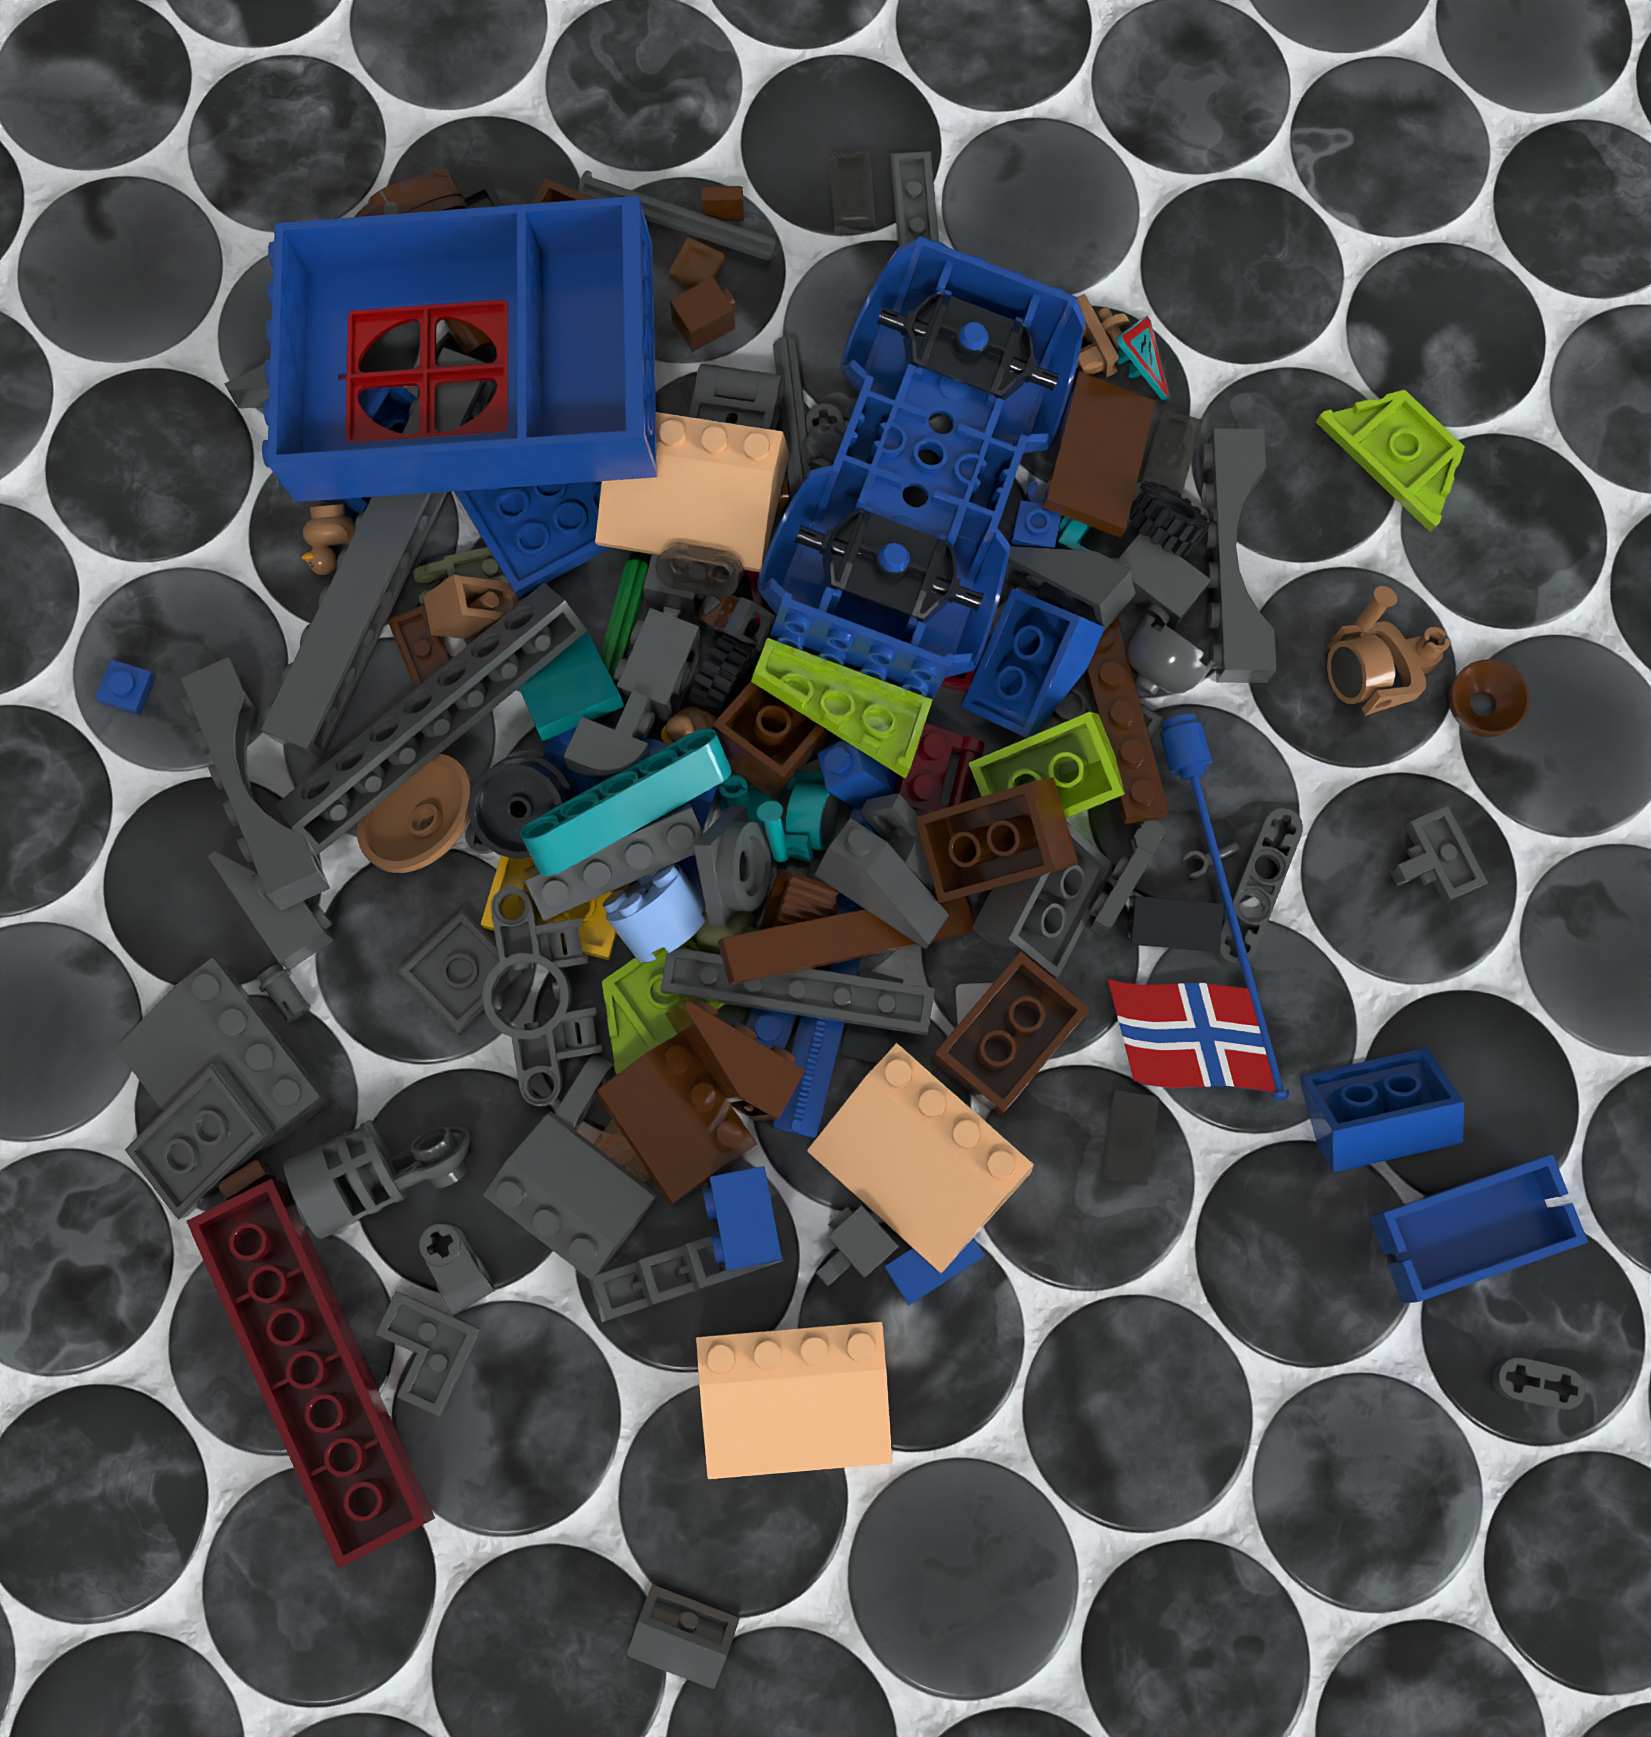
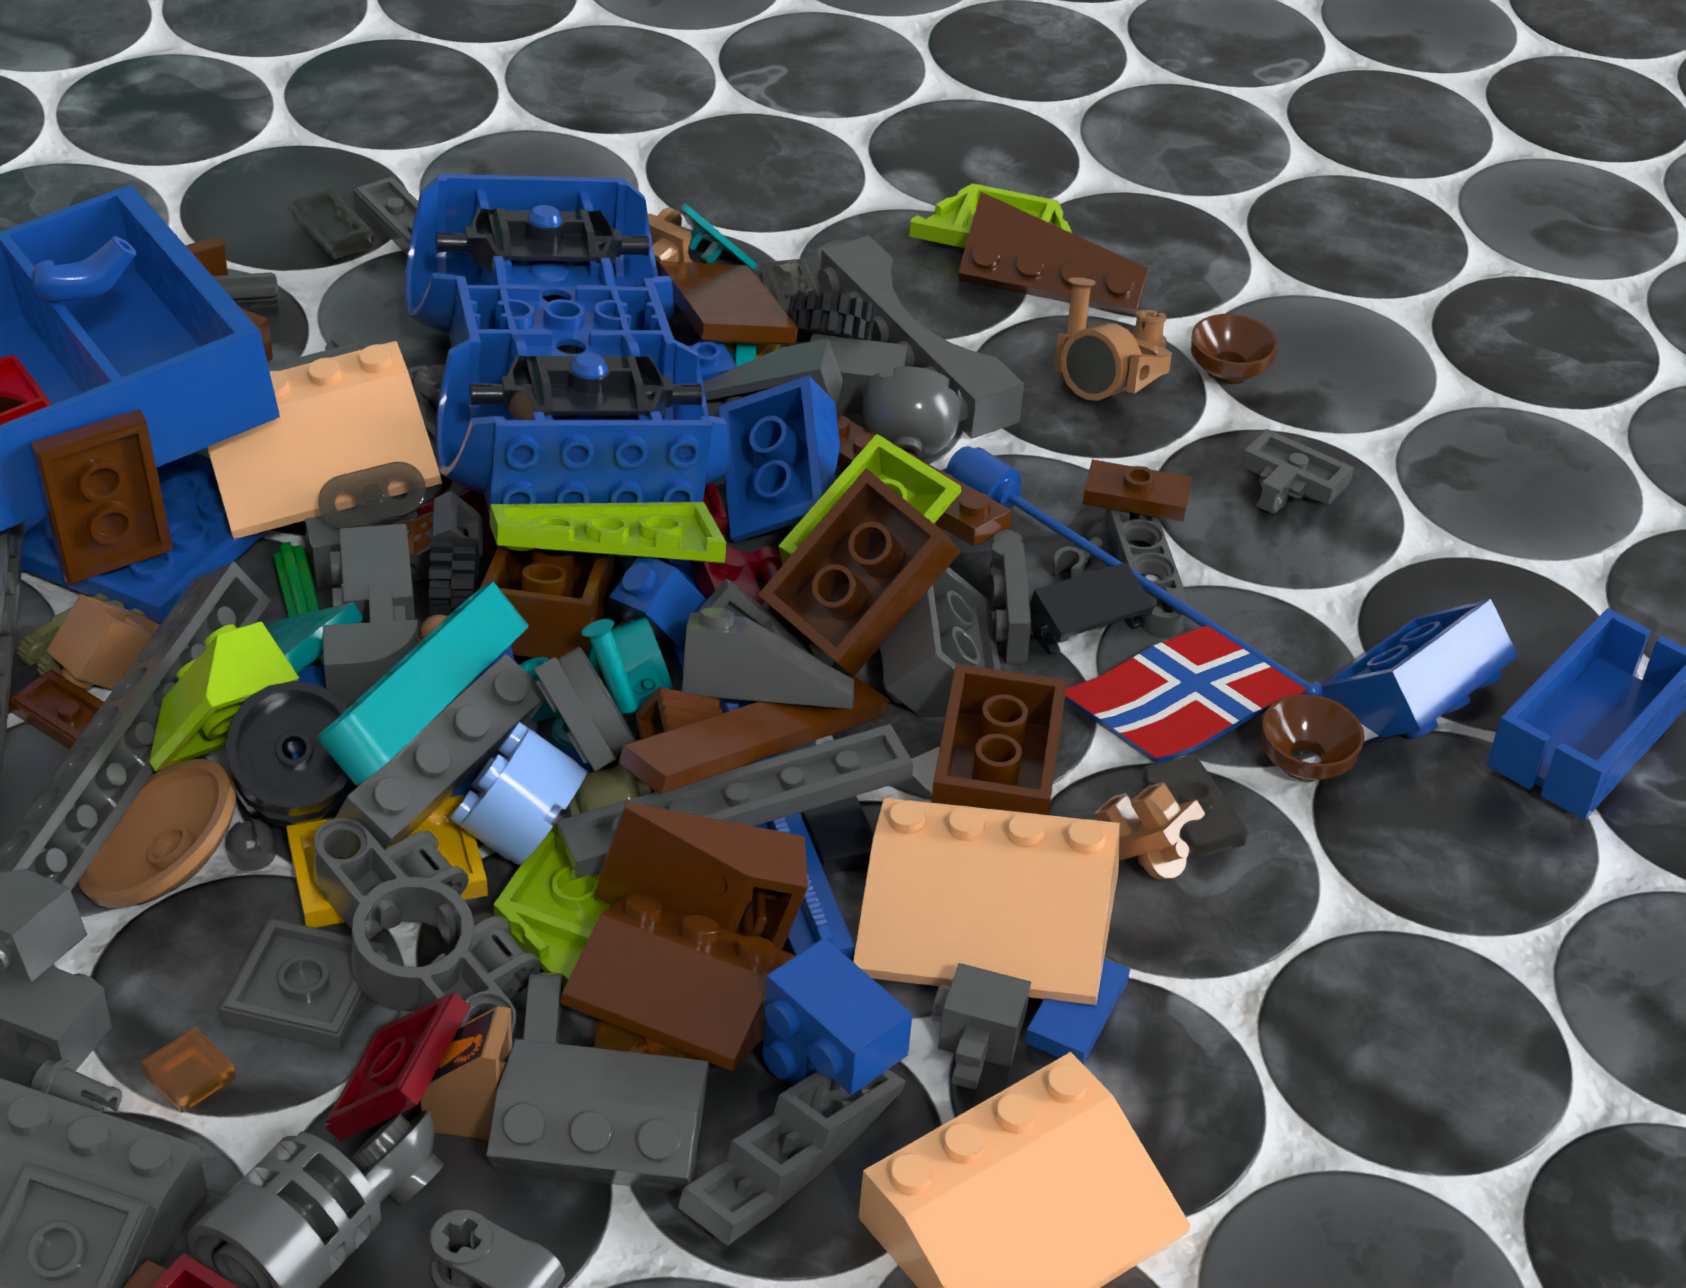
camera: 30 degrees left, 35 degrees down
none -> reddish brown tile [30,409,173,585]
none -> blue arm [32,236,137,301]
none -> clear orange tile [141,1027,236,1114]
none -> lime slope [149,621,299,772]
none -> dark red tile [324,992,471,1141]
none -> medium nougat slope [419,1006,512,1140]
none -> reddish brown wing [958,192,1148,317]
none -> reddish brown plate [1082,459,1192,522]
none -> medium nougat hips [1093,782,1205,880]
none -> reddish brown piece [1261,694,1365,780]

